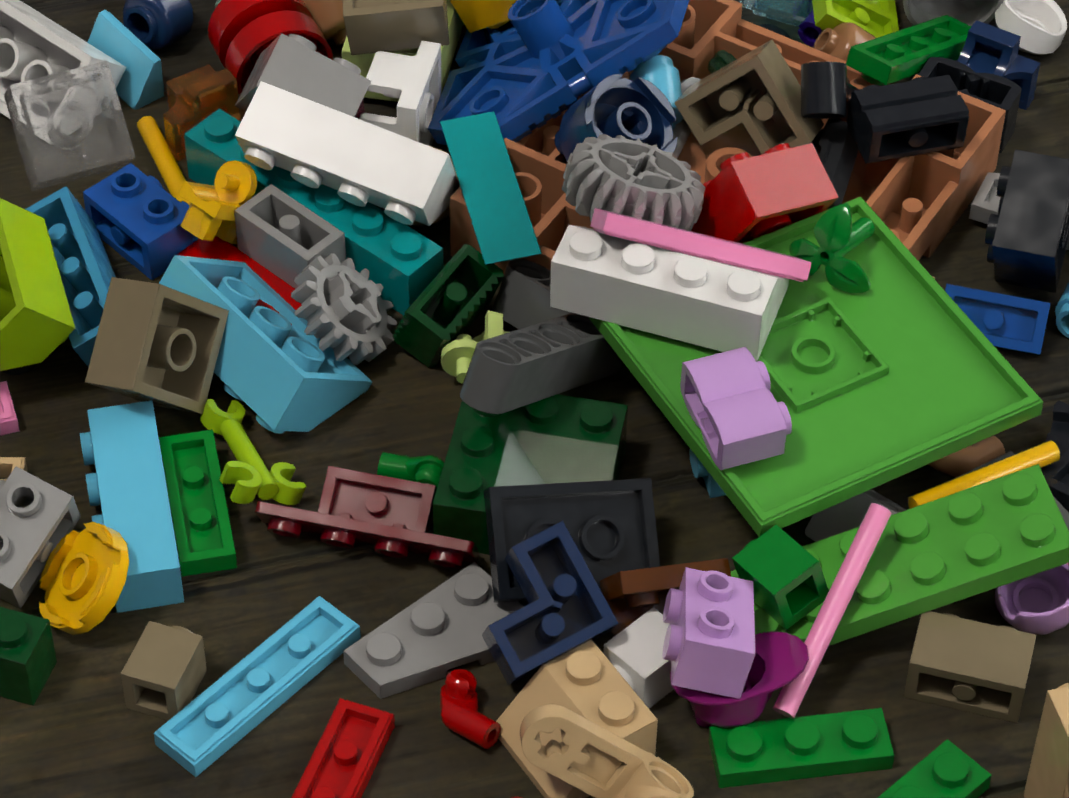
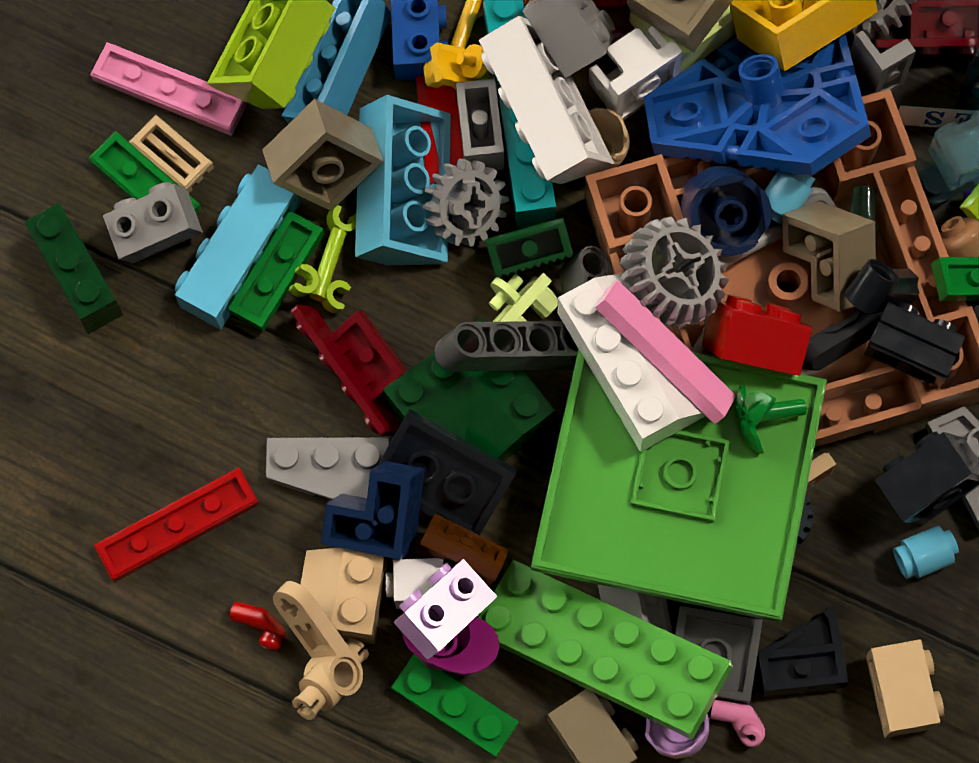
camera: 45 degrees right, 25 degrees up
yellow tile [39,521,129,635] -> none
dark tan brick [121,621,207,720] -> none
medium azure tile [154,596,361,777] -> none
green arm [377,452,444,487] -> none
teal sticker [440,111,542,265] -> none
red arm [440,669,501,749] -> none
lavender brick [680,347,792,470] -> none
green brick [732,525,829,630] -> none
bright pink bar [773,503,892,719] -> none
yellow bar [908,440,1060,509] -> none
blue panel [945,284,1051,355] -> none

